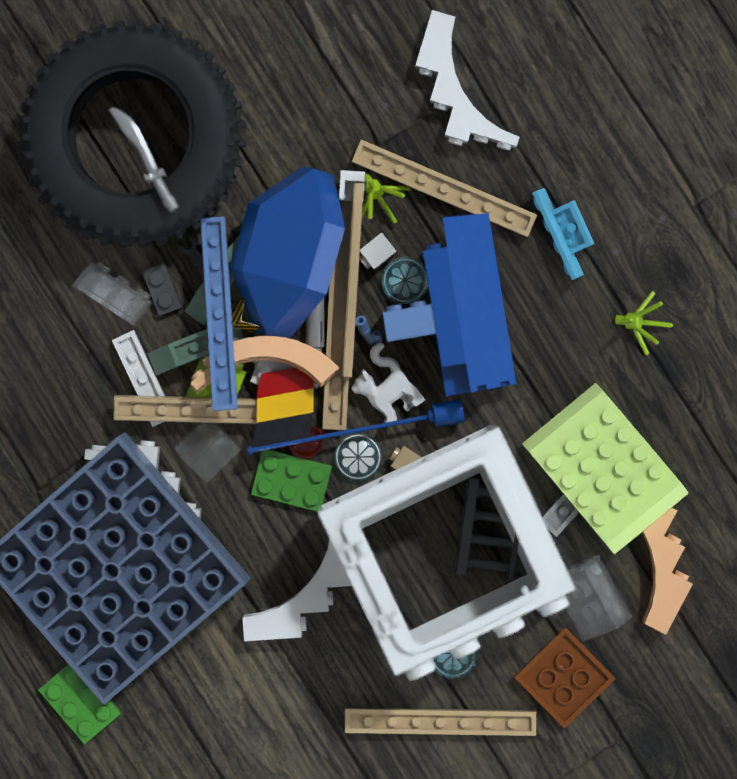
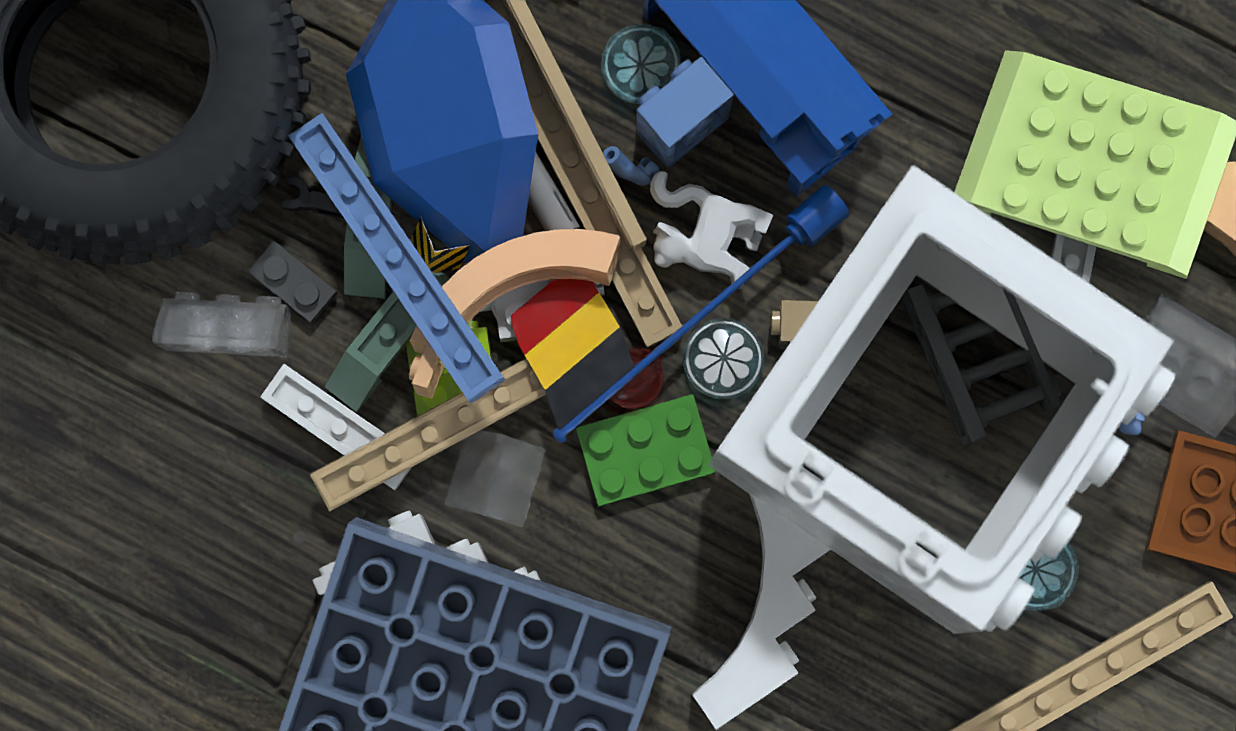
camera: 25 degrees left, 5 degrees down
light grey sword [110,108,178,212] -> none
white brick [359,233,397,270] -> none

